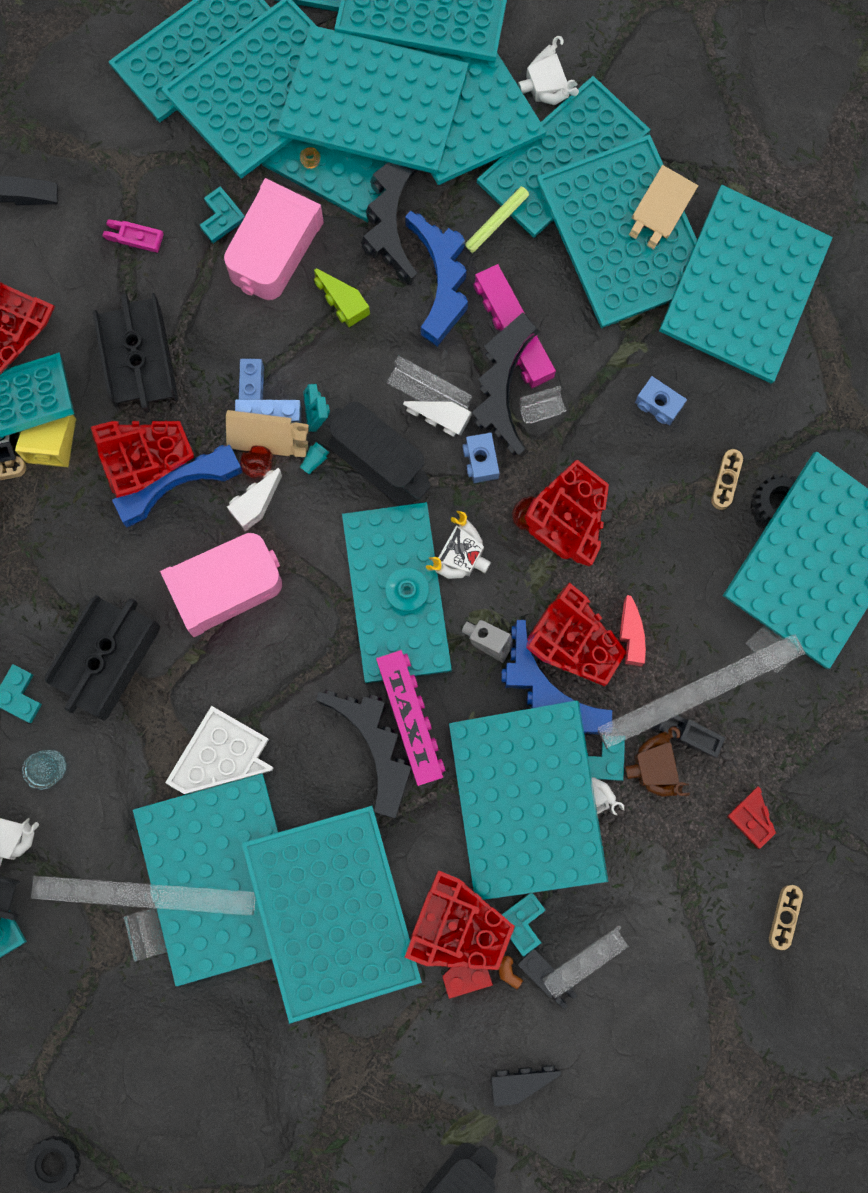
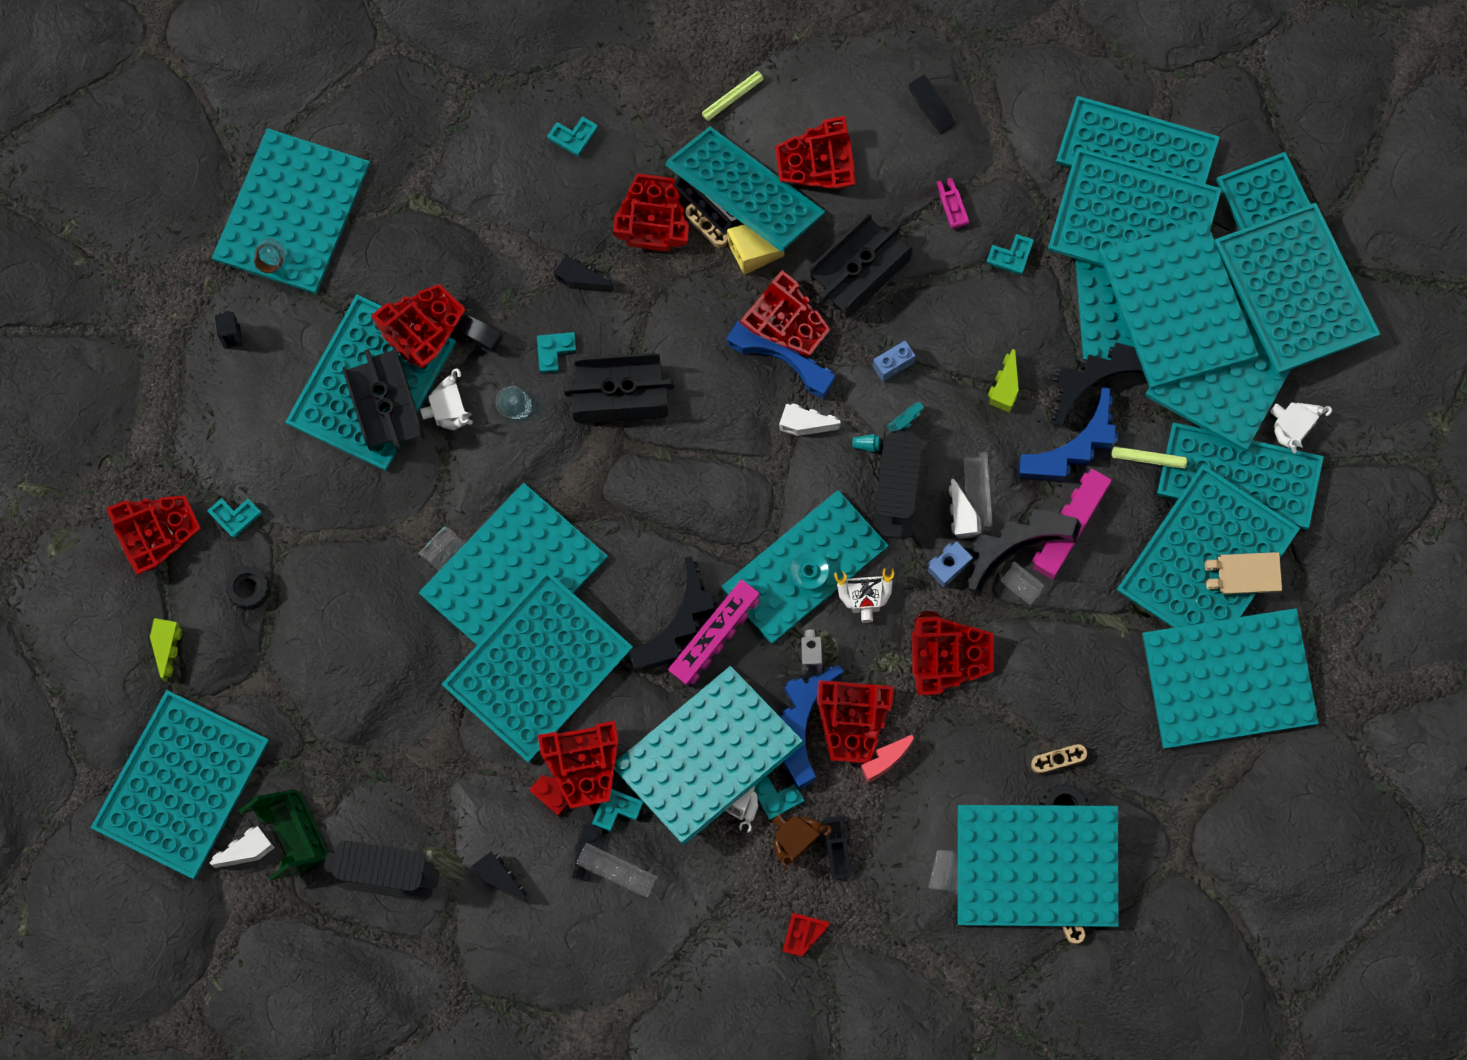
camera: 65 degrees right, 5 degrees down
clear plate [31,876,255,915] -> none
bright pink piece [160,533,282,637] -> none
white wing [165,706,274,795] -> none
bright pink piece [224,178,324,300] -> none
tan tile [226,410,309,457] -> none
light blue brick [235,400,302,423] -> none
clear red hair [240,445,273,478] -> none
clear orange plate [300,148,321,169] -> none
dark orange arm [498,956,523,989] -> none
clear plate [597,634,806,749] -> none
medium blue brick [635,376,687,426] -> none
tan beam [769,885,803,950] -> none

